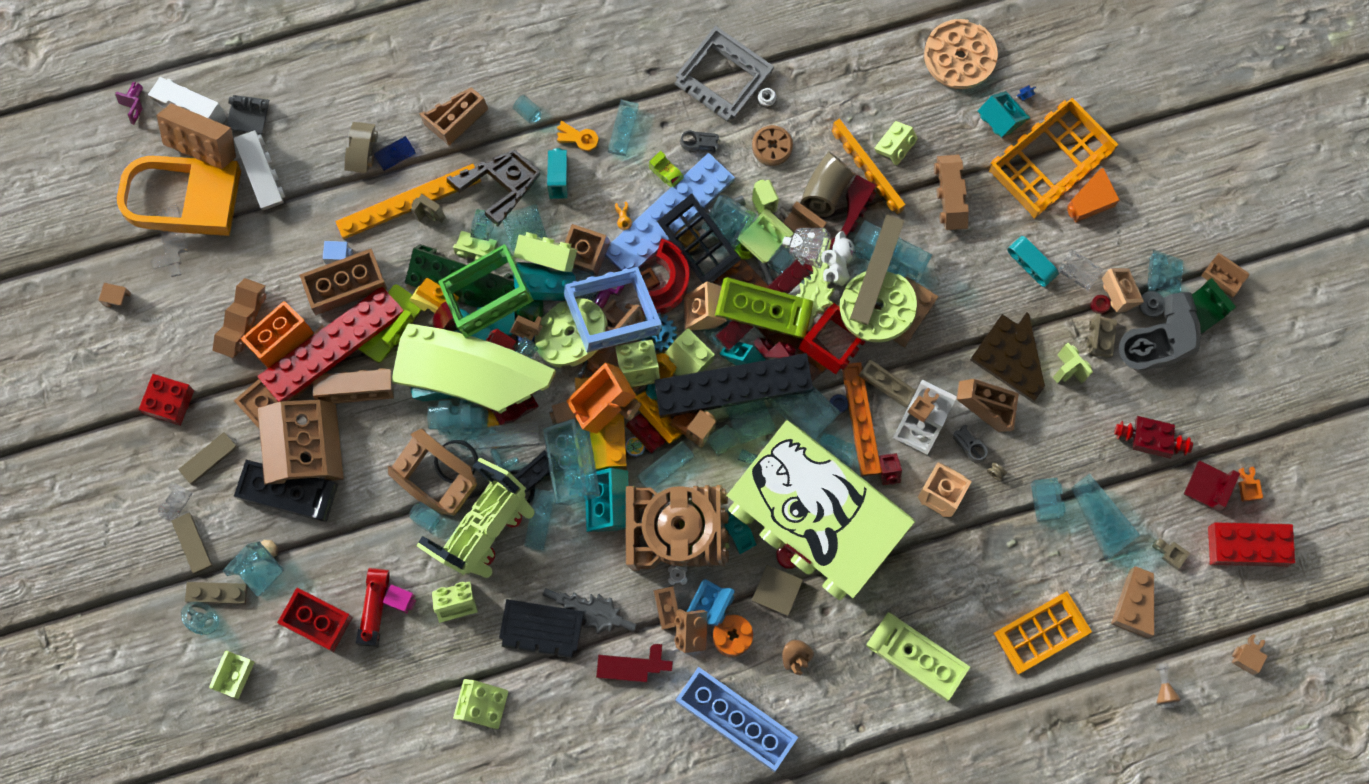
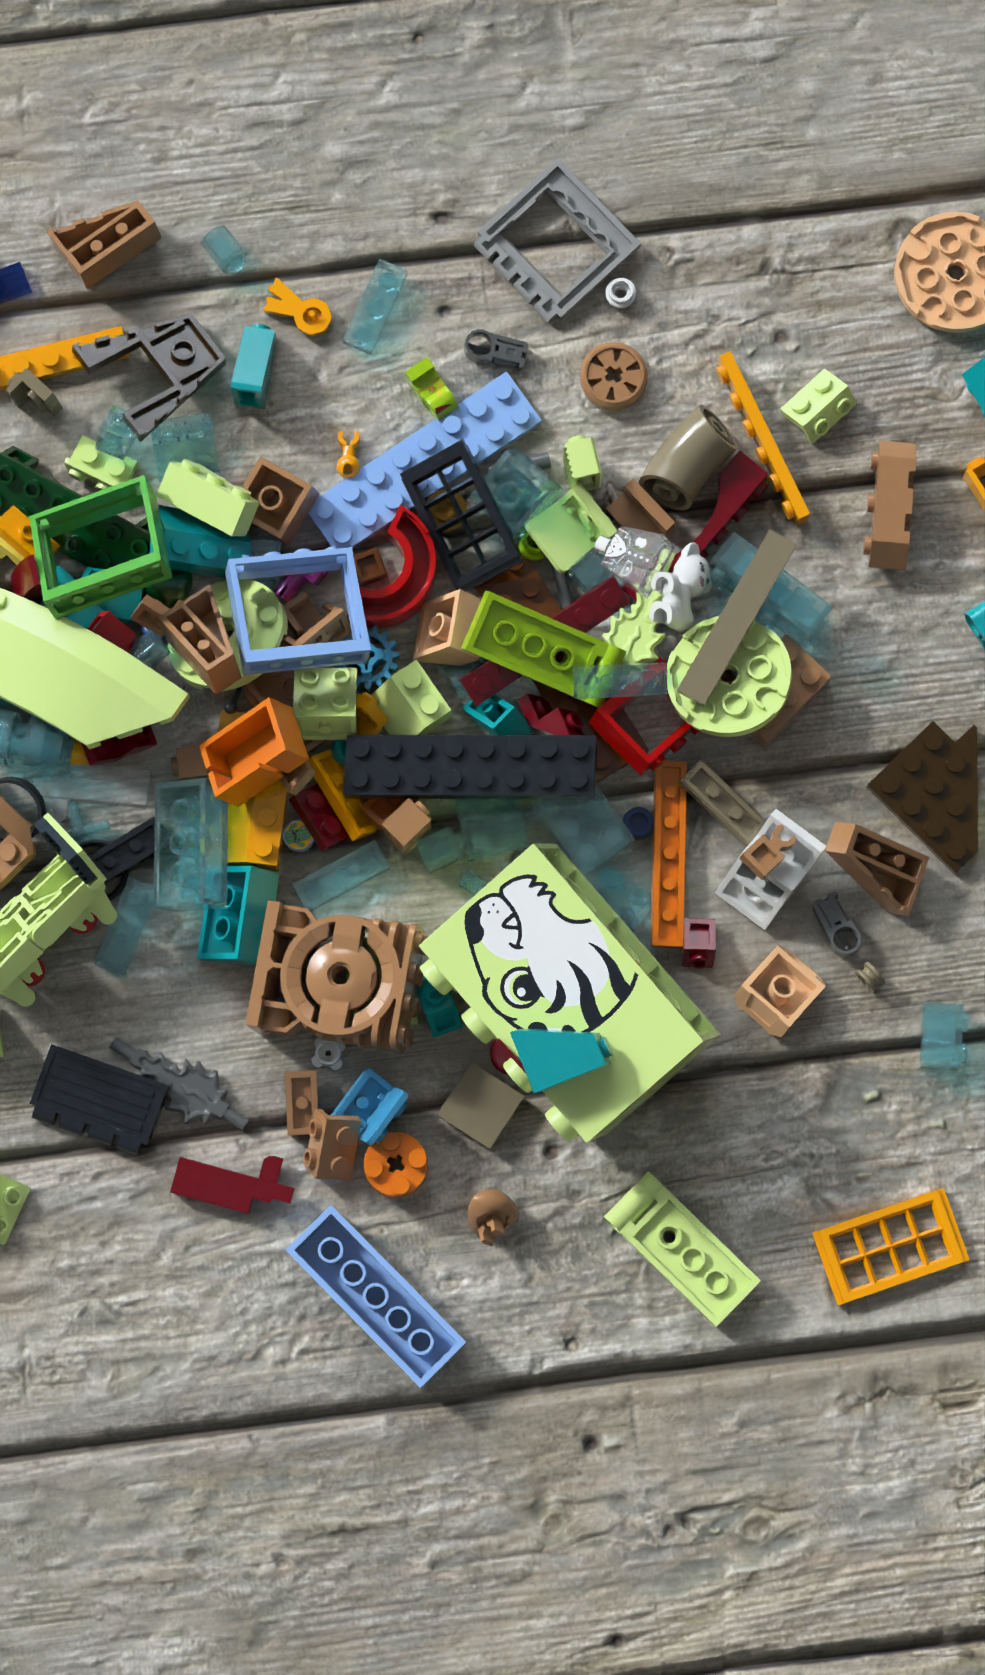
camera: 15 degrees right, 5 degrees up
none -> medium nougat wedge [158,584,242,694]
none -> teal slope [510,1029,613,1093]
none -> clear light blue plate [573,662,667,699]

